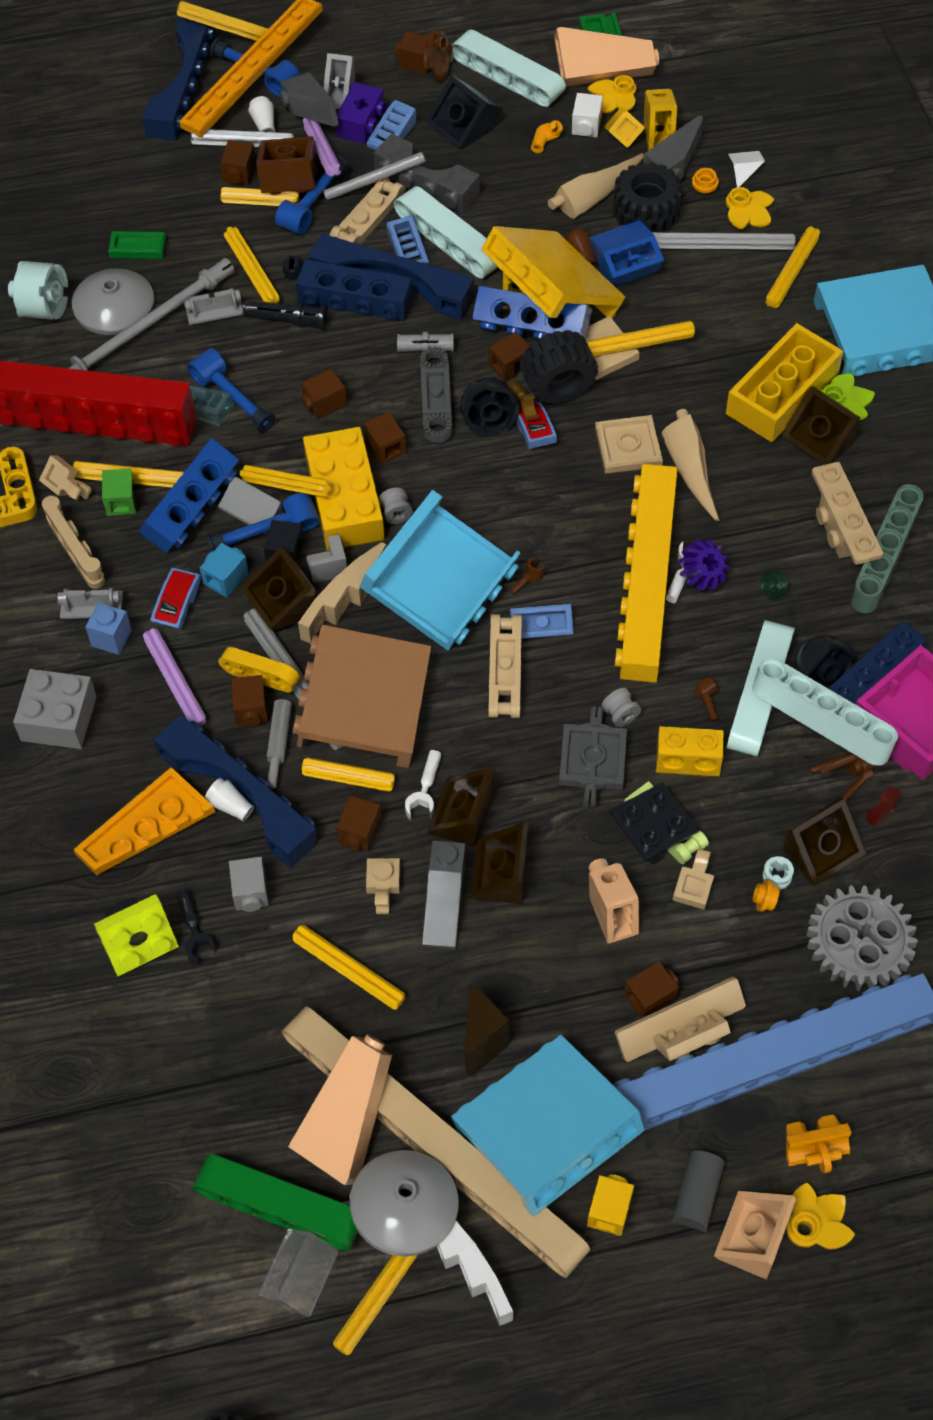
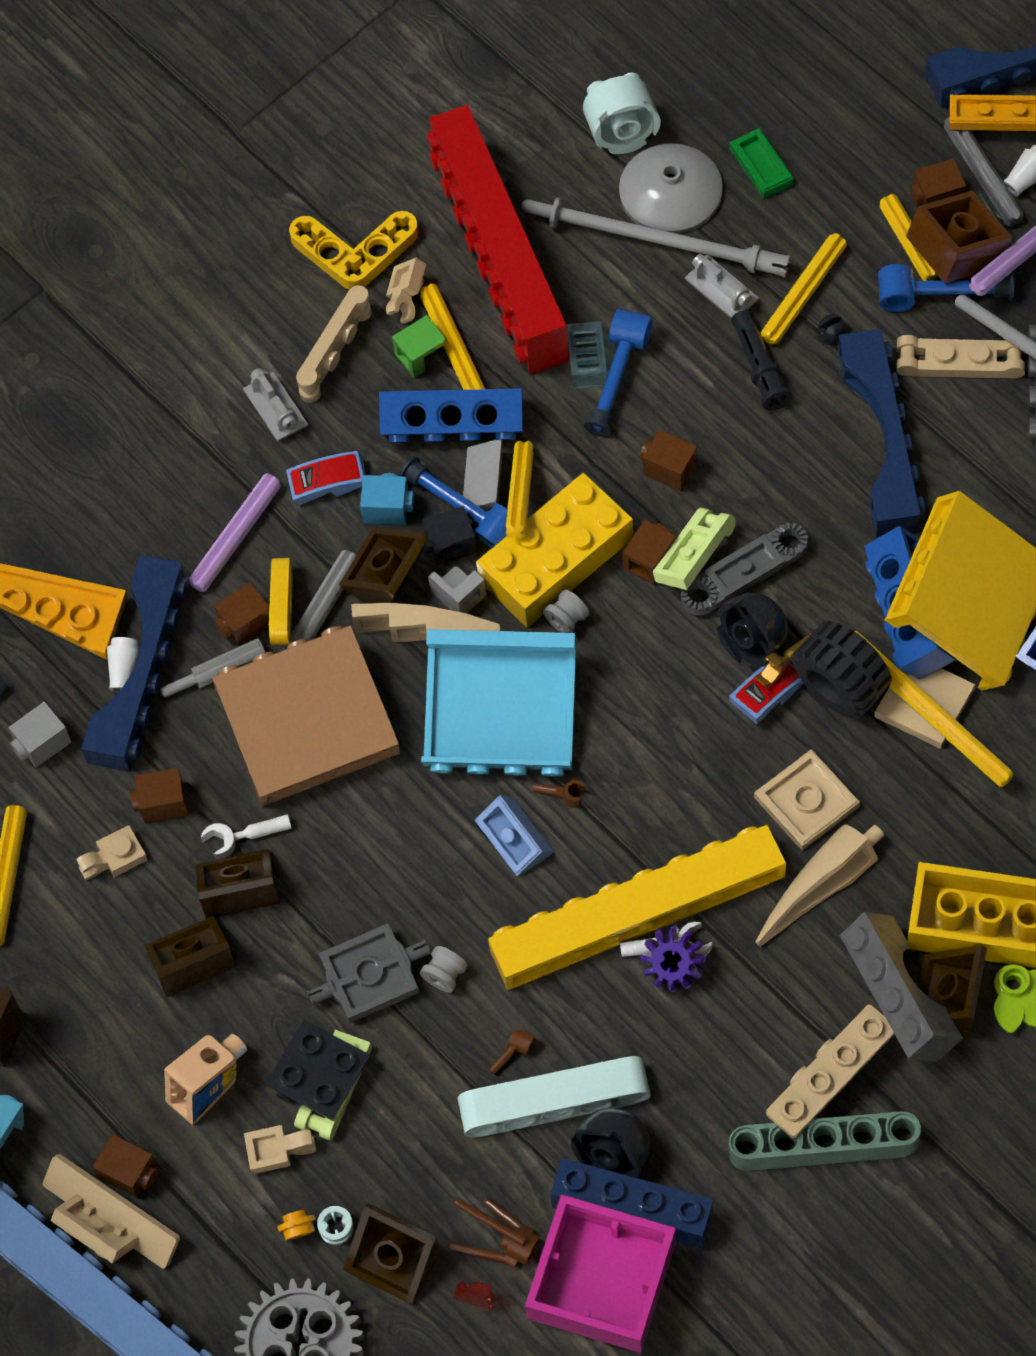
camera: 65 degrees right, 5 degrees up
light grey brick [13,669,97,749] -> none
medium blue brick [85,602,132,655] -> none
dark blue brick [296,259,412,321] -> none
yellow axle [302,757,395,791] -> none
medium blue slope [386,215,429,265] -> none
light aqua beam [394,186,498,279] -> none
light grey pin [397,332,454,352] -> none
slope [422,841,466,950] -> none
reddish brown panel [489,332,530,383] -> none
tan plate [489,614,522,718] -> none
yellow brick [656,726,723,777] -> none
light aqua beam [752,658,898,765] -> none
clear green plate [760,569,787,600] -> none
none -> yellowish green plate [653,508,735,590]
none -> flat silver arch [839,912,963,1062]

